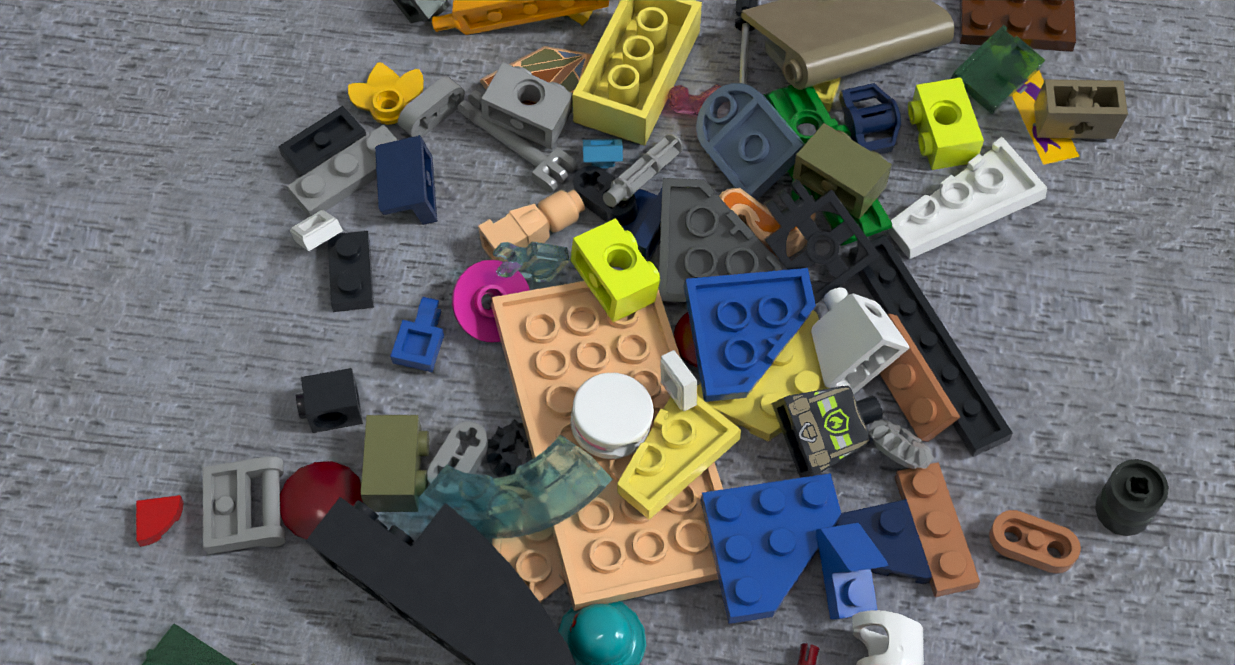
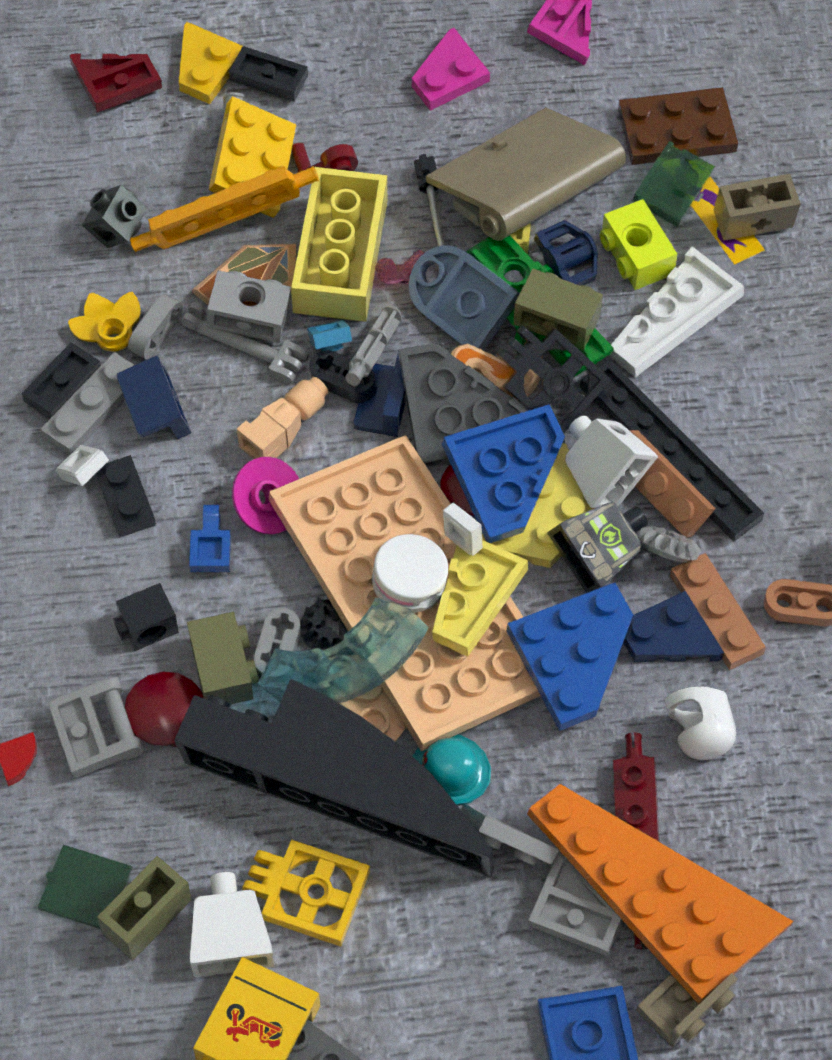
camera: 15 degrees left, 0 degrees up
clear light blue plate [493,241,570,282] -> none
neon yellow brick [570,218,660,322] -> none
blue slope [816,523,888,619] -> none

